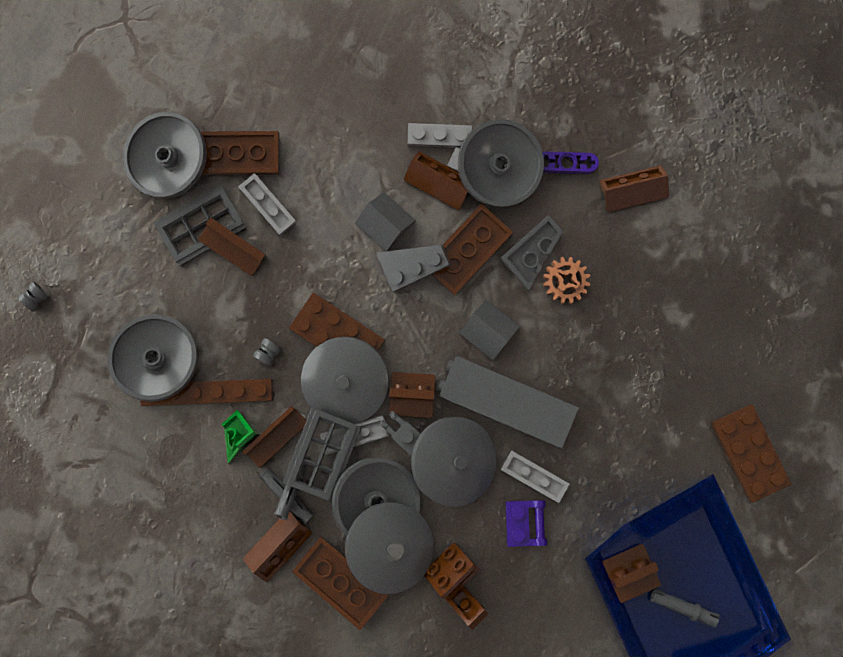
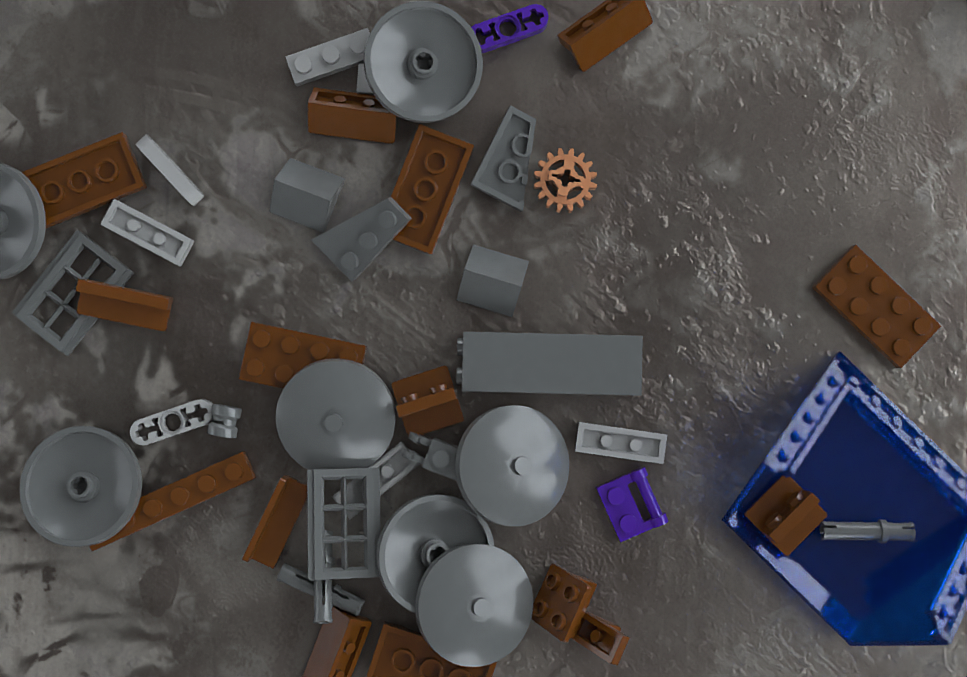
camera: 20 degrees left, 5 degrees up
green slope [221,410,260,464] -> none
none -> light grey beam [130,399,213,445]
none -> light grey beam [135,134,204,206]

